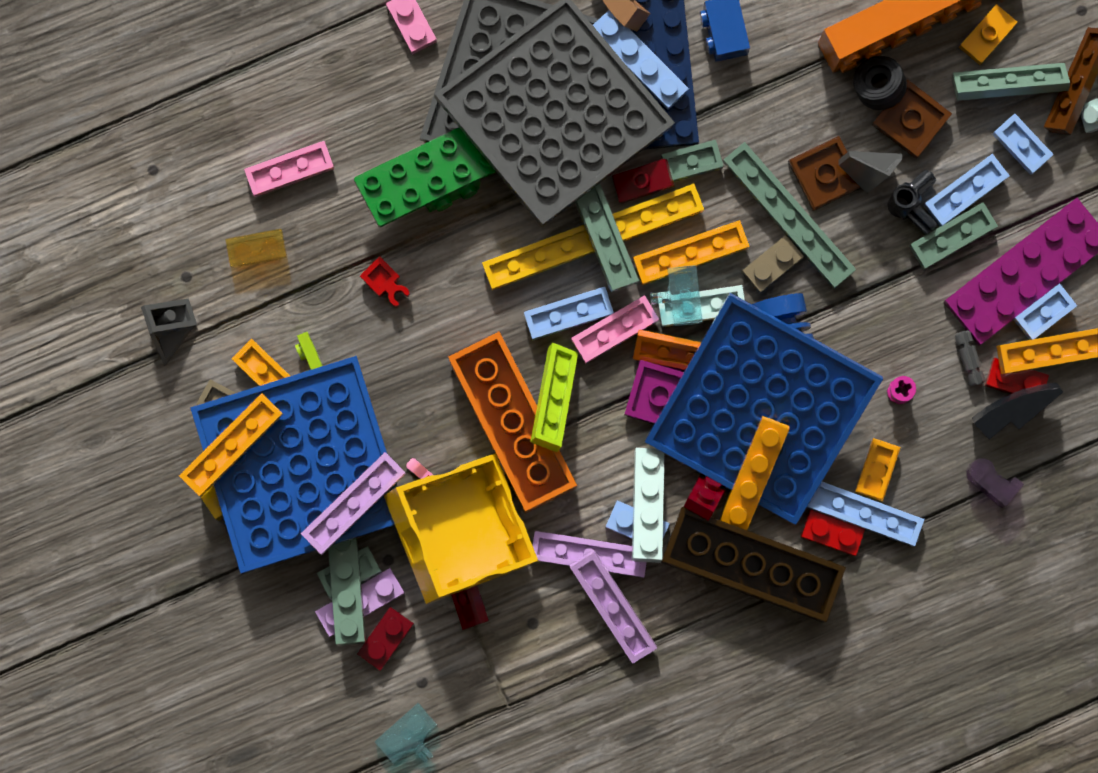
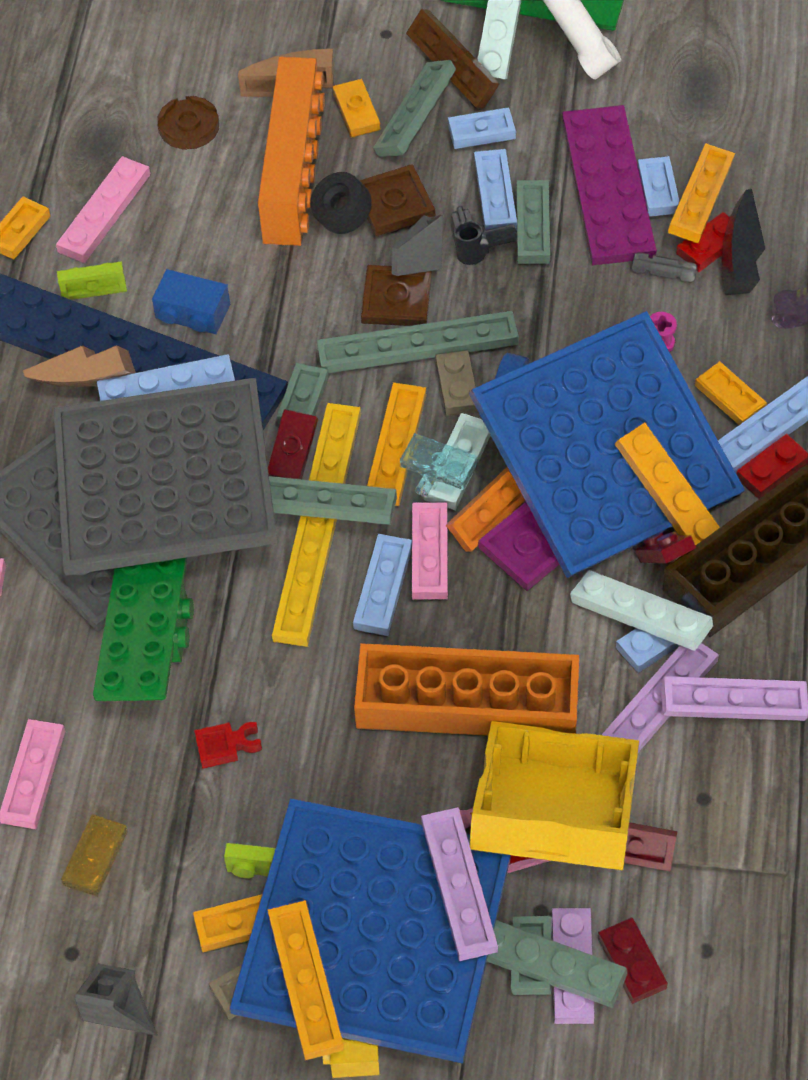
camera: 55 degrees left, 25 degrees down
clear light blue plate [375,703,438,764] -> none
lime plate [531,343,578,452] -> none

